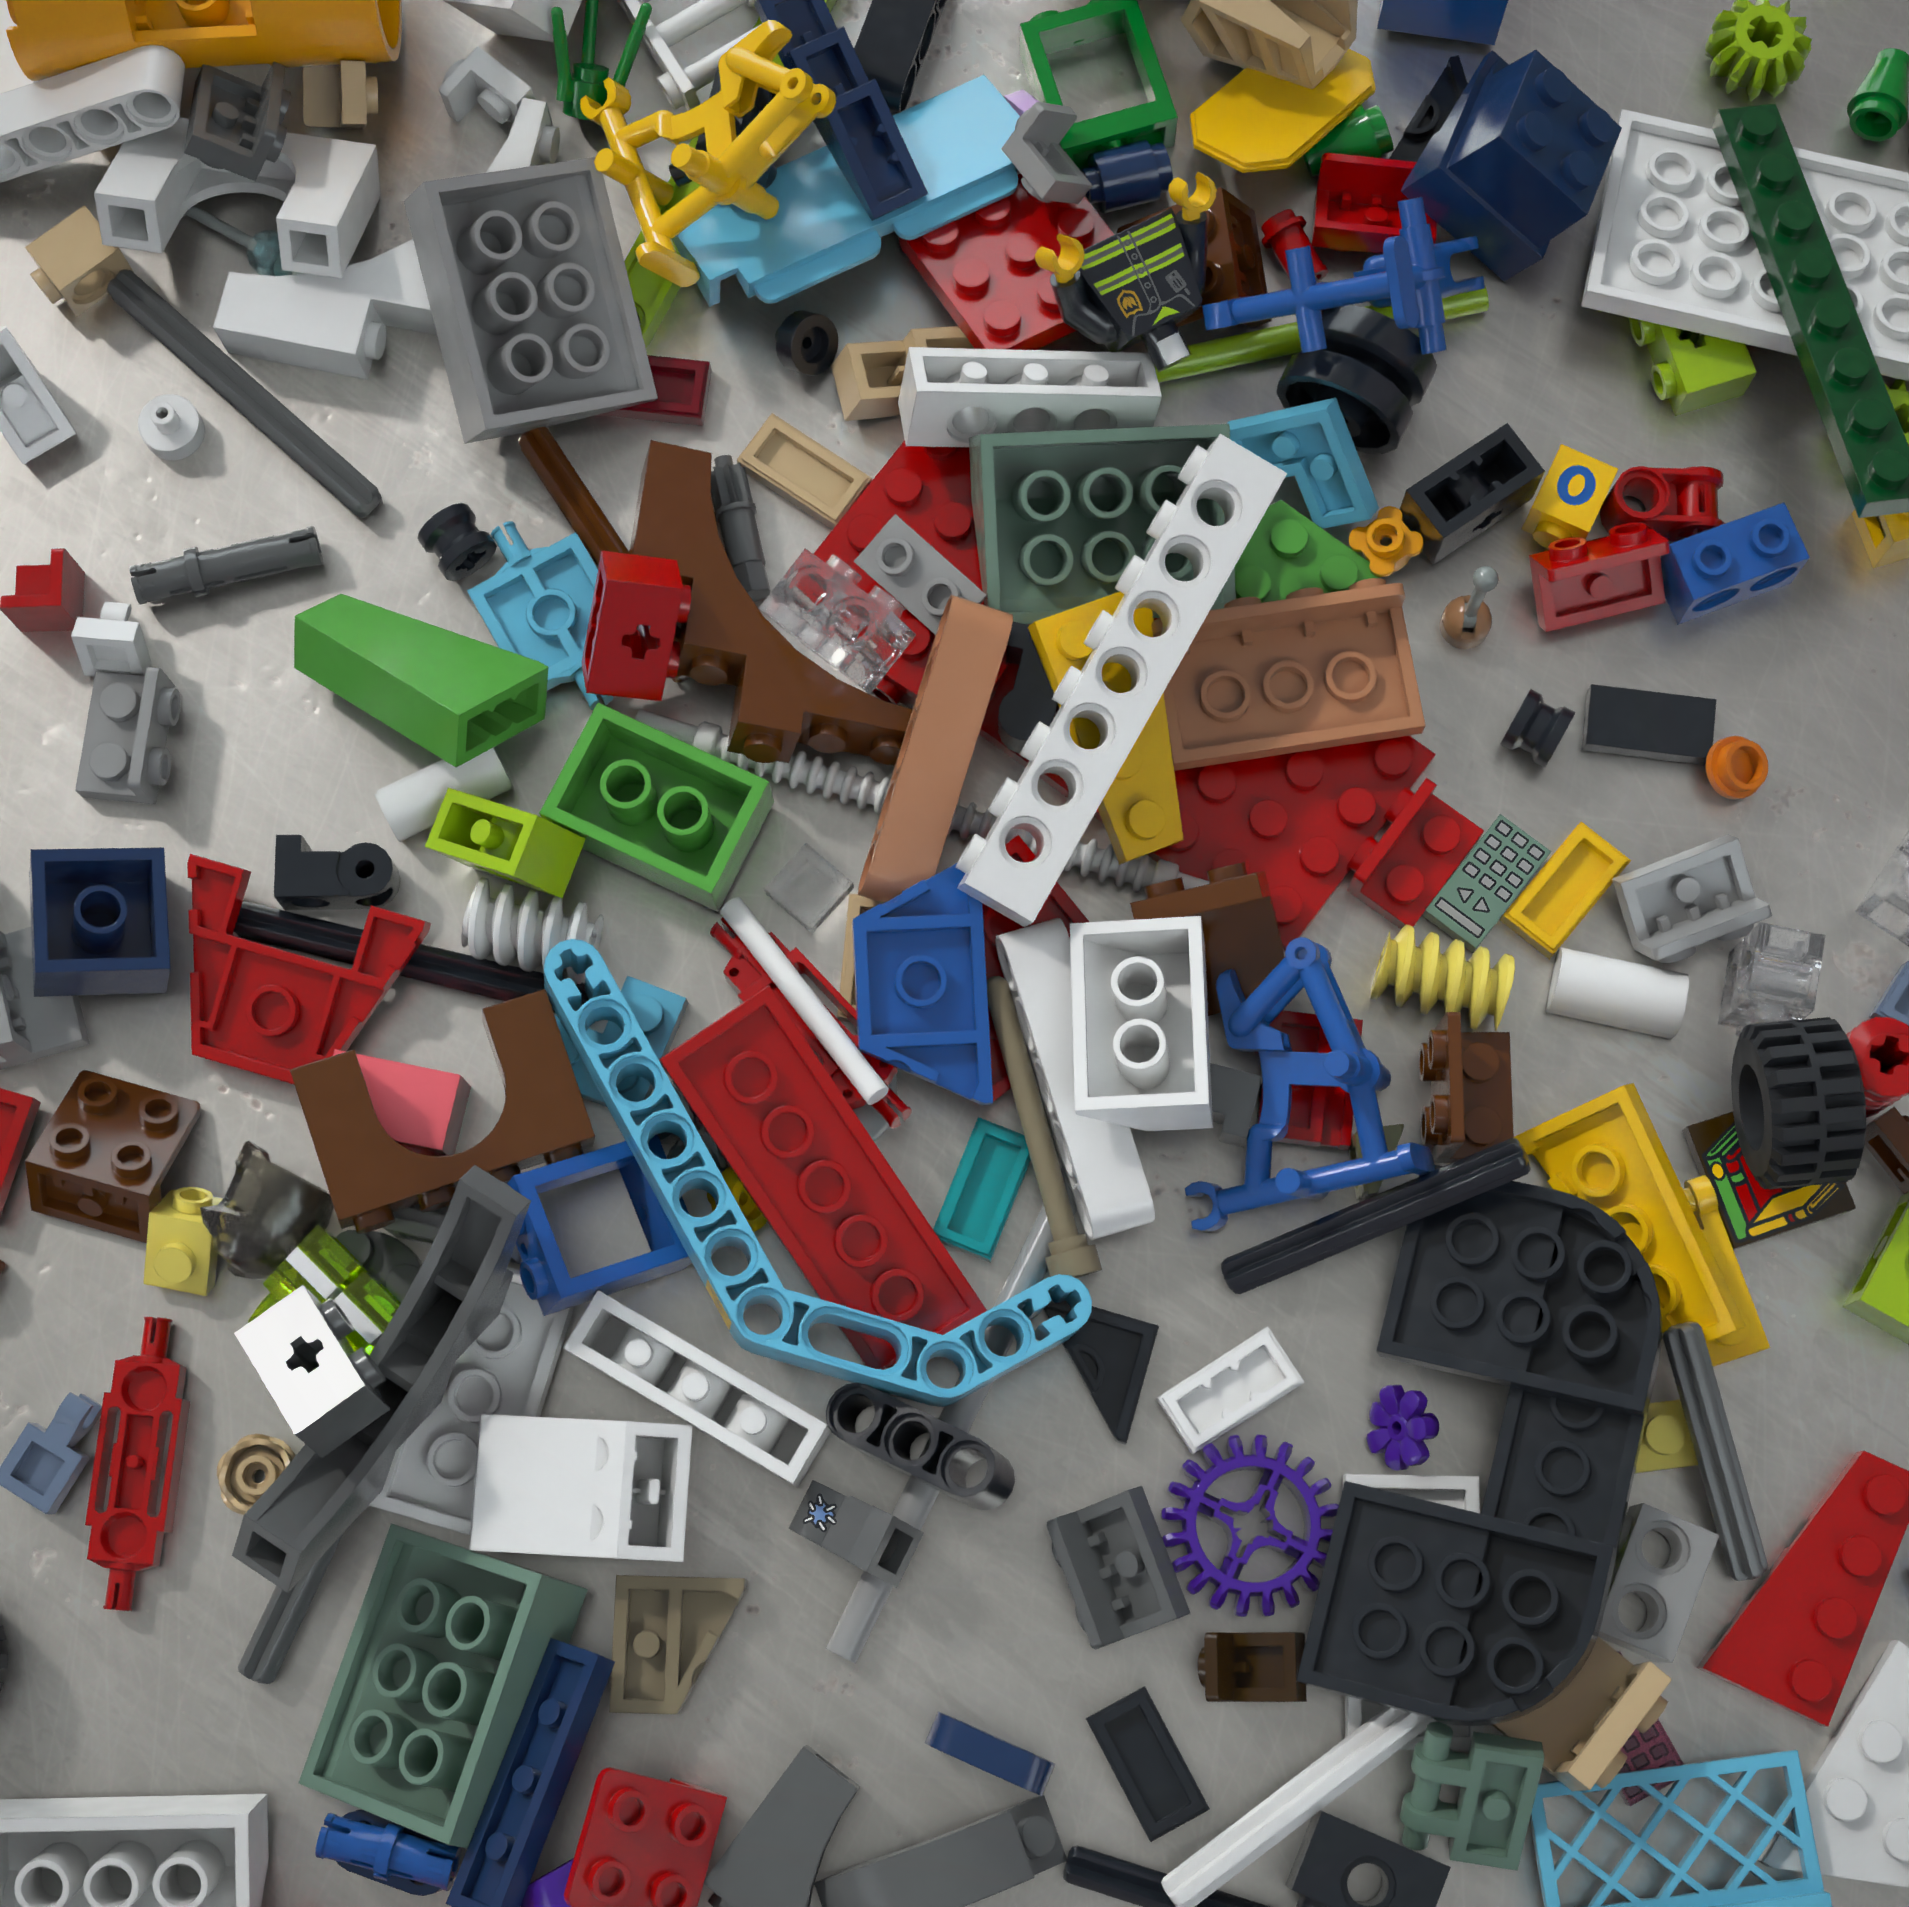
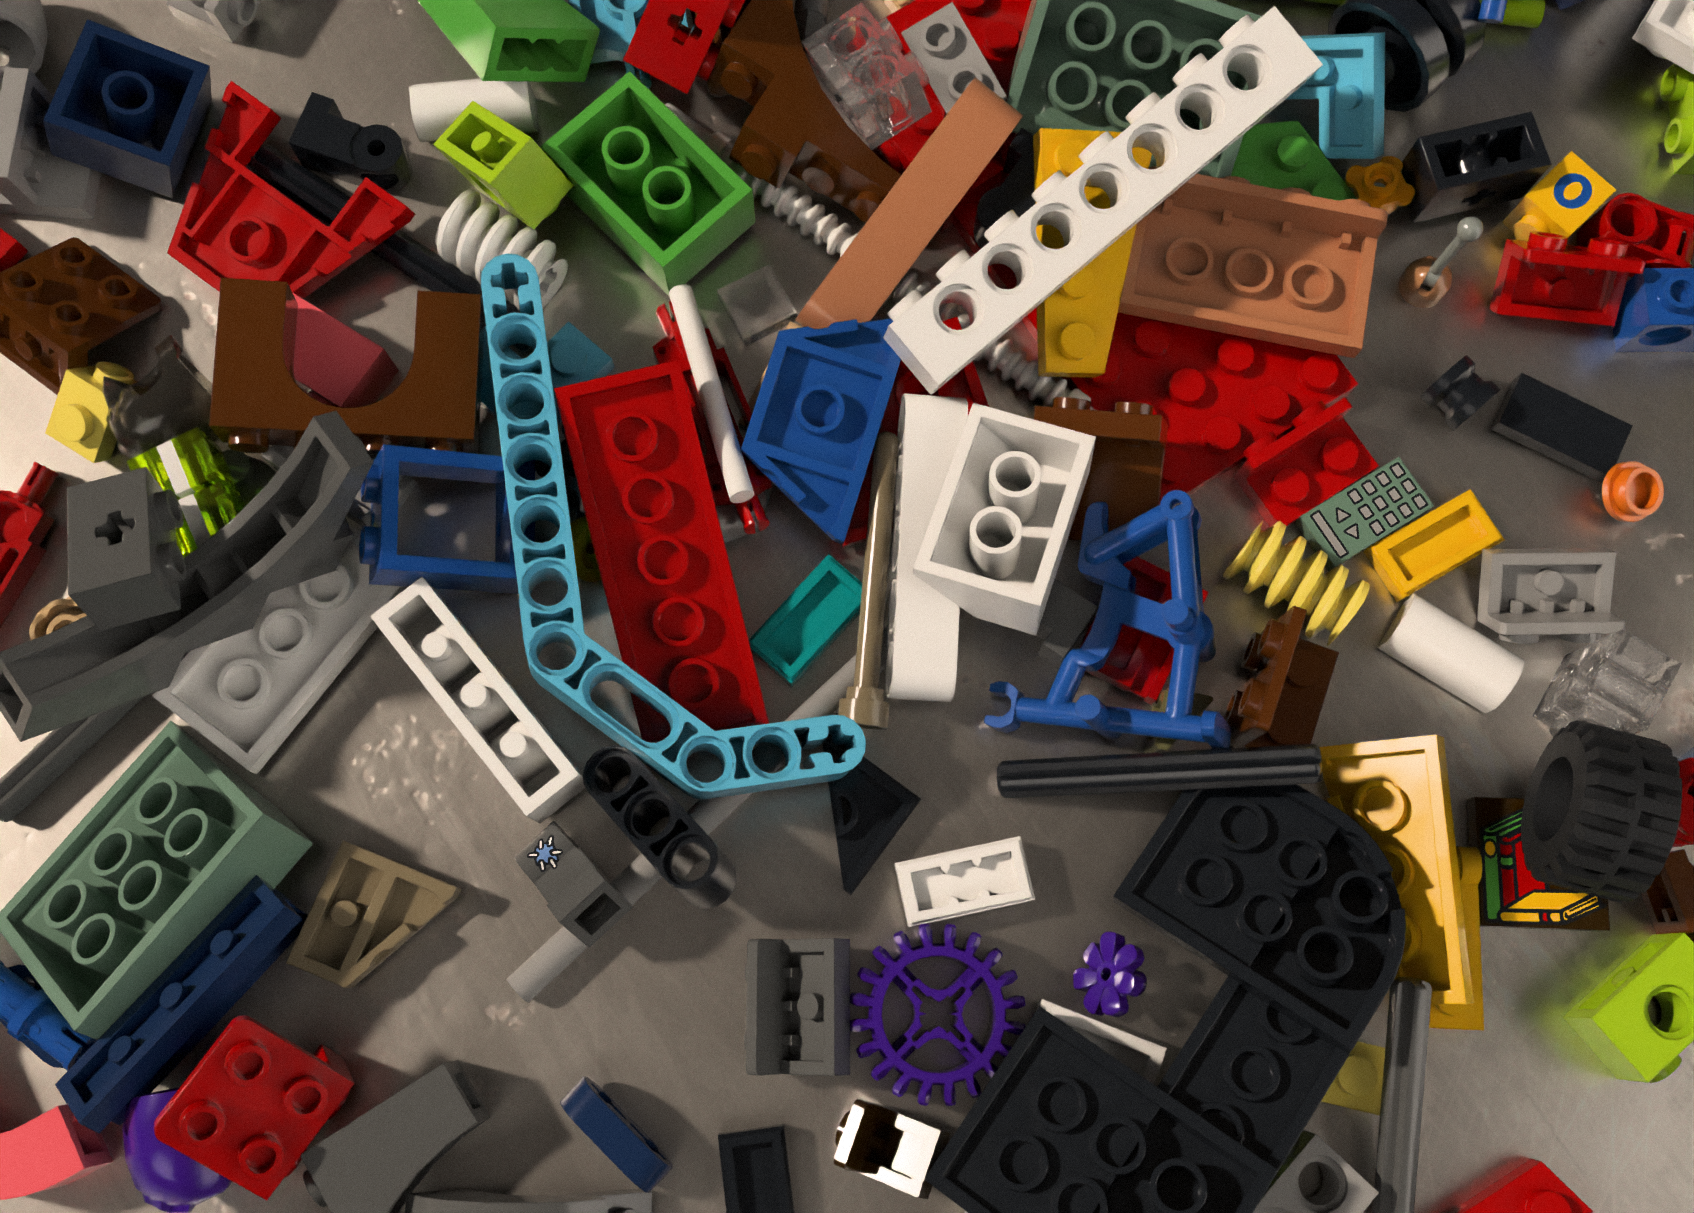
camera: 15 degrees right, 0 degrees up
white slope [469,1414,693,1562] -> none

